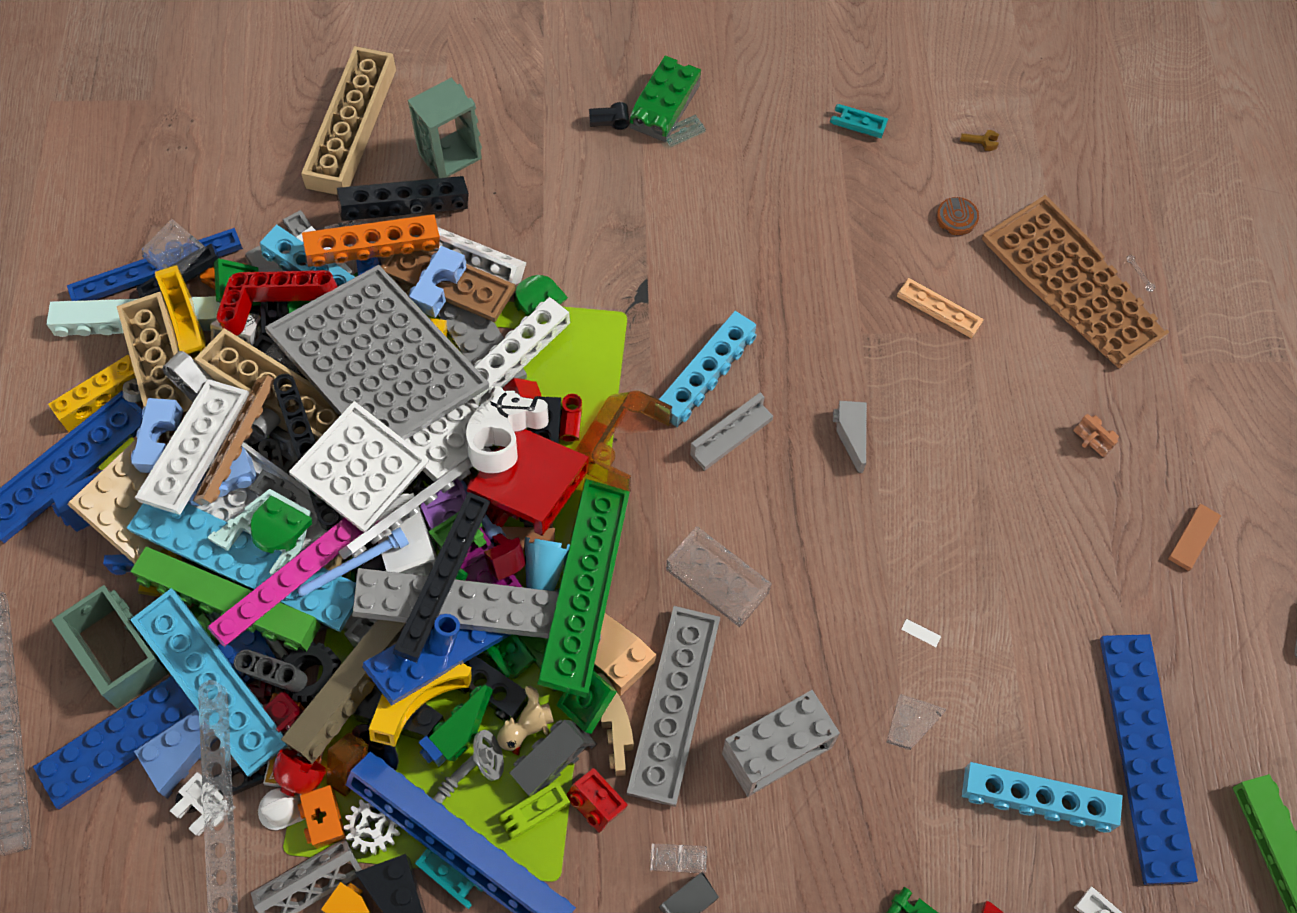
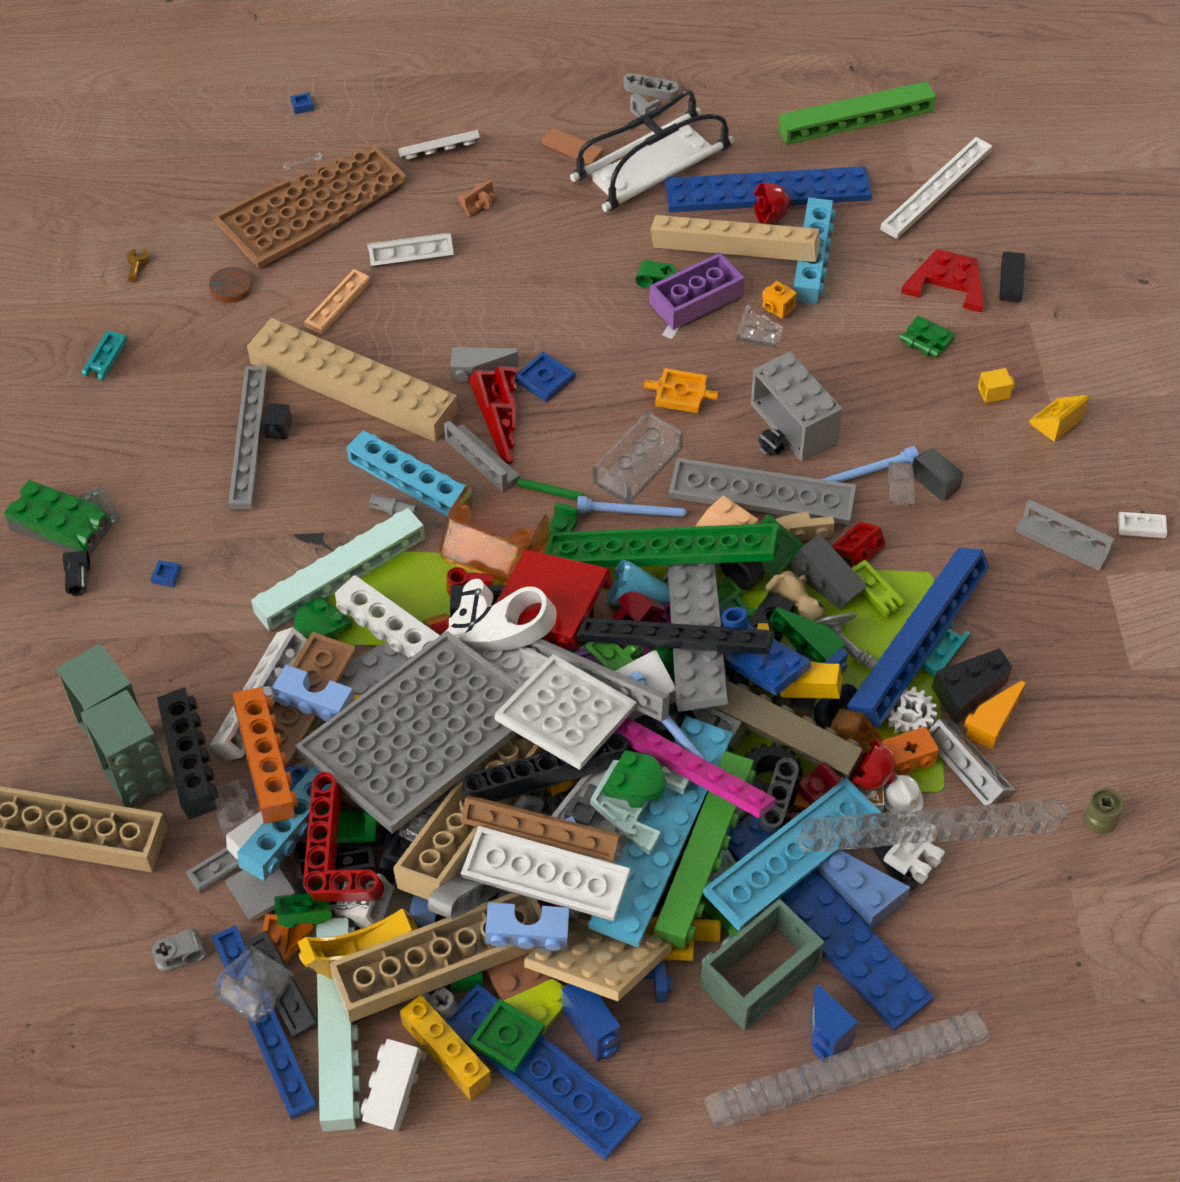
camera: 90 degrees left, 10 degrees down
none -> sand green hose [80,690,171,808]
none -> blue tile [151,560,182,587]
none -> light grey piece [152,928,206,972]
none -> light grey plate [228,366,268,509]
none -> tan brick [247,318,458,442]
none -> light aqua brick [251,508,425,632]
none -> black brick [263,403,292,439]
none -> blue tile [290,92,314,114]
none -> white wedge [360,1039,427,1132]
none -> white fence [367,232,454,266]
none -> light grey pin [369,494,417,516]
none -> white plate [398,130,480,160]
none -> red wedge [468,366,517,465]
none -> green plate [469,999,545,1073]
none -> blue tile [515,352,576,403]
none -> green bar [517,478,585,501]
none -> green bracket [546,502,577,537]
none -> white piece [570,90,734,212]
none -> light blue piece [577,496,687,517]
none -> light grey bracket [630,92,661,119]
none -> green piece [635,260,676,288]
none -> light orange plate [644,368,719,413]
none -> medium lavender brick [649,253,744,330]
none -> tan brick [650,215,820,262]
none -> red cylinder [754,183,791,224]
none -> black gear [758,428,786,456]
none -> light orange brick [762,280,797,319]
none -> blue slope [810,984,858,1065]
none -> light blue piece [821,446,919,482]

